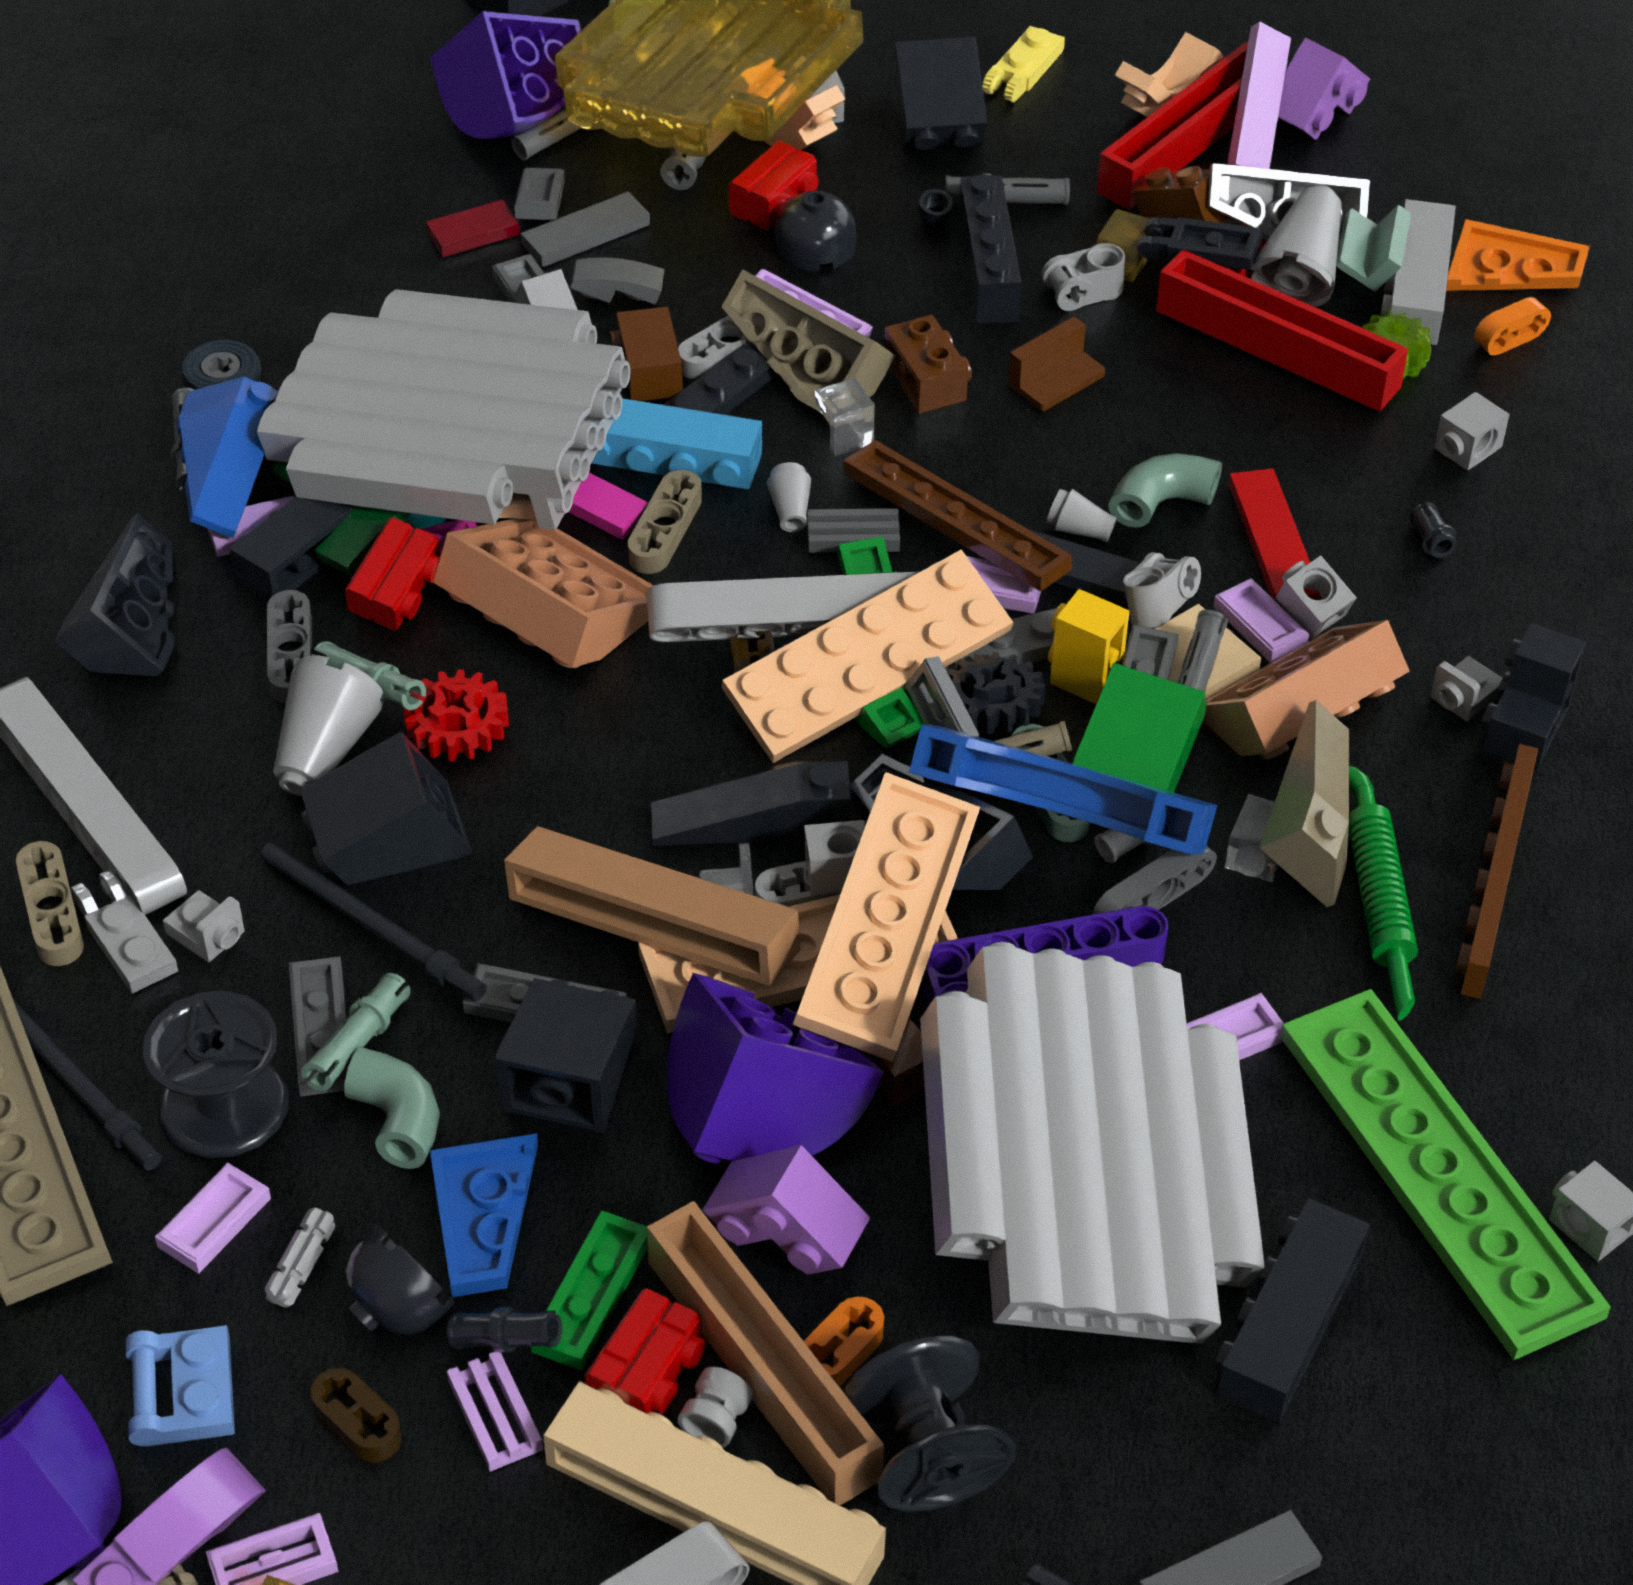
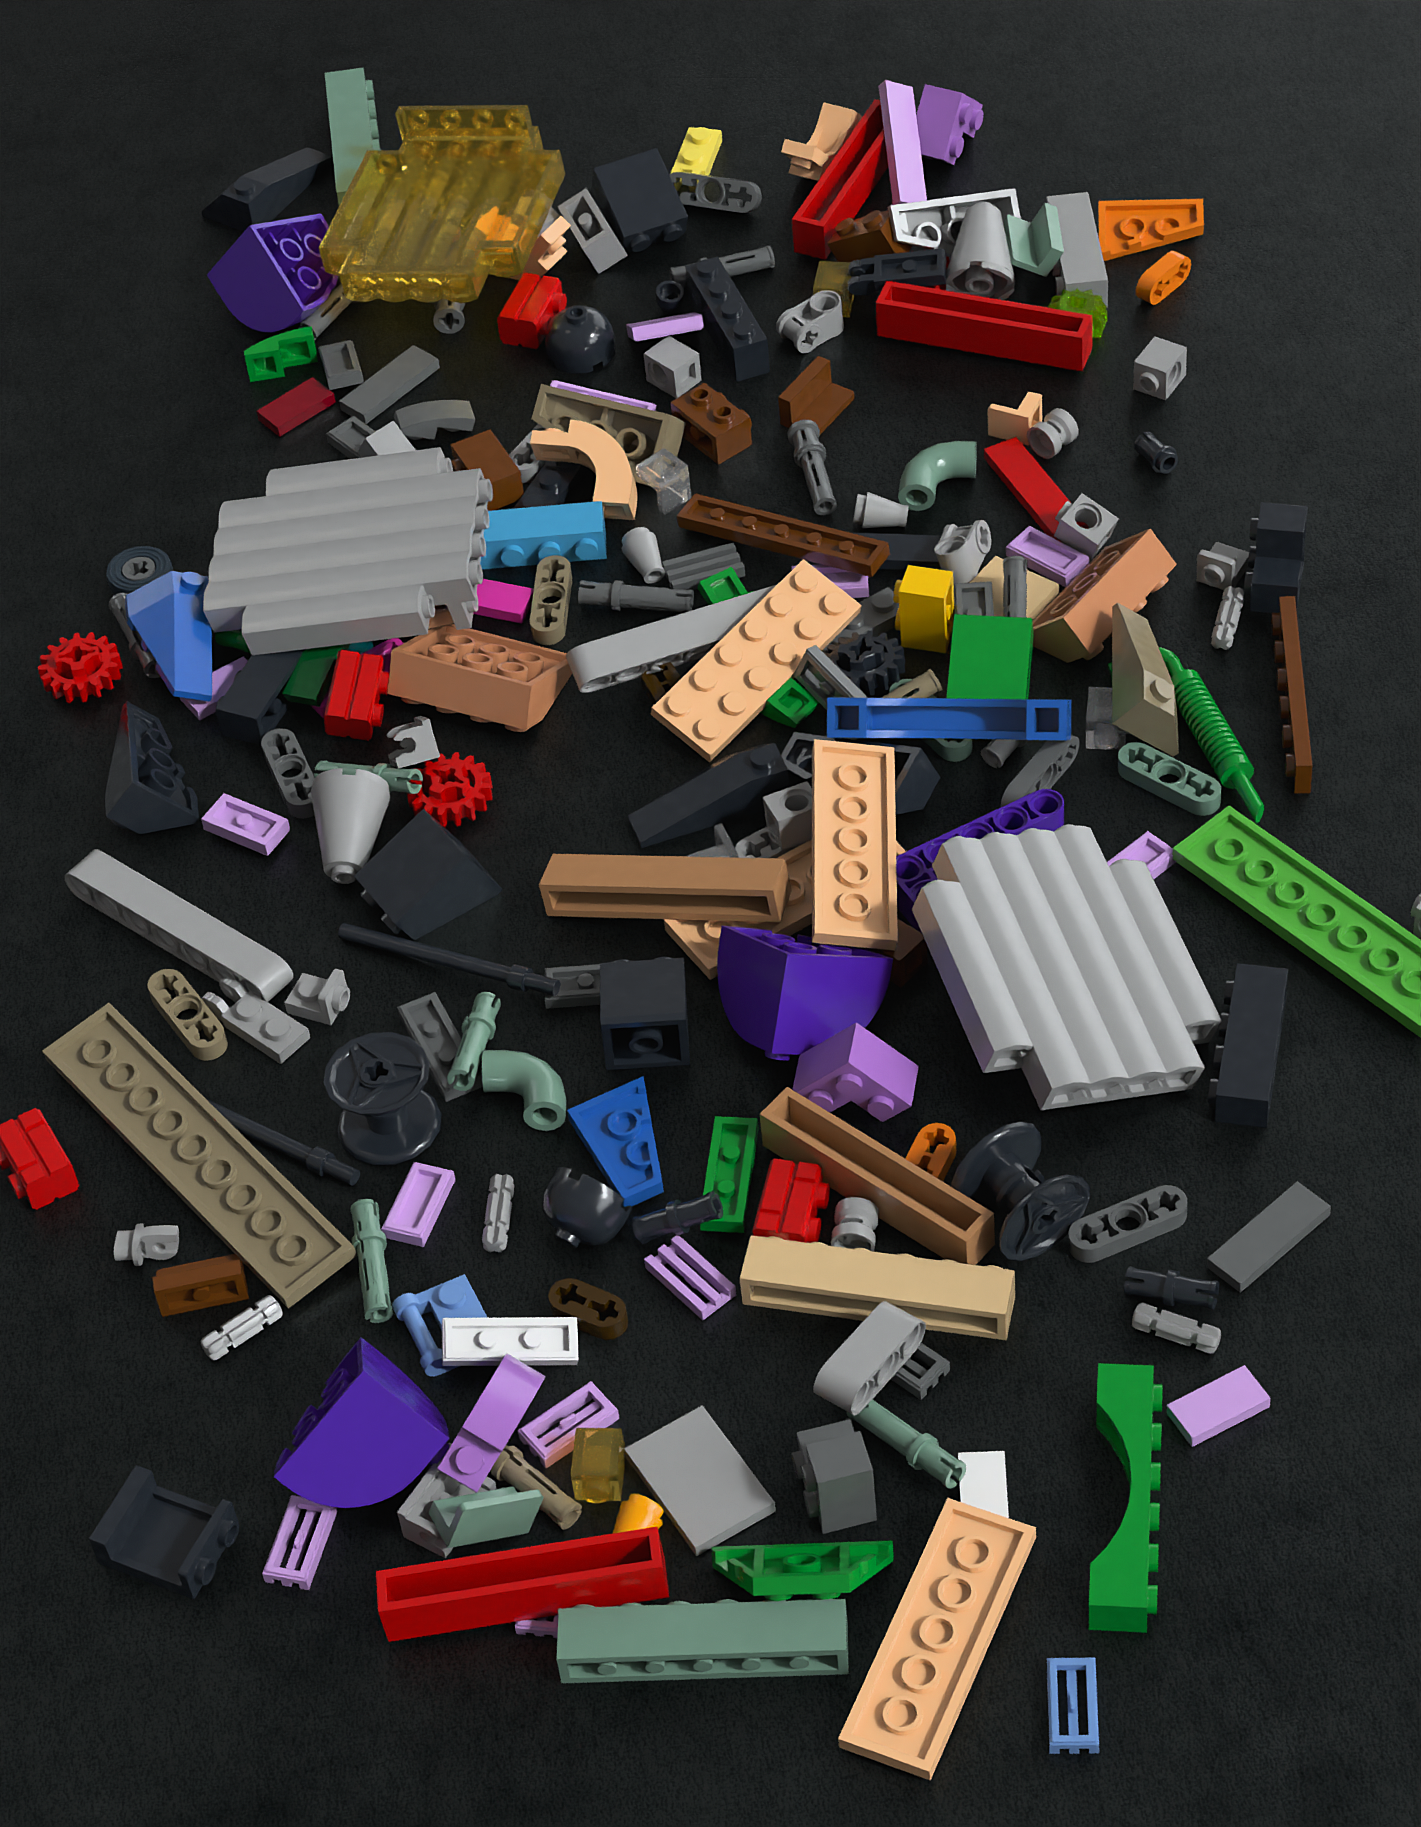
camera: 10 degrees left, 0 degrees up
none -> red gear [38,632,123,703]
none -> lavender plate [201,793,290,856]
none -> green slope [244,326,318,382]
none -> sand green pin [351,1199,393,1323]
none -> light grey hinge [387,716,440,769]
none -> white tile [442,1317,578,1366]
none -> light nougat arch [530,419,637,520]
none -> light grey brick [557,188,628,274]
none -> dark grey pin [578,580,694,613]
none -> lavender tile [626,312,704,341]
none -> light grey brick [644,336,702,399]
none -> dark grey beam [670,172,762,213]
none -> dark grey pin [787,420,837,516]
none -> light nougat panel [988,391,1042,445]
none -> light grey wheel [1027,408,1078,459]
none -> dark grey beam [1069,1185,1187,1263]
none -> sand green beam [1118,742,1221,816]
none -> light grey axle [1211,586,1244,650]

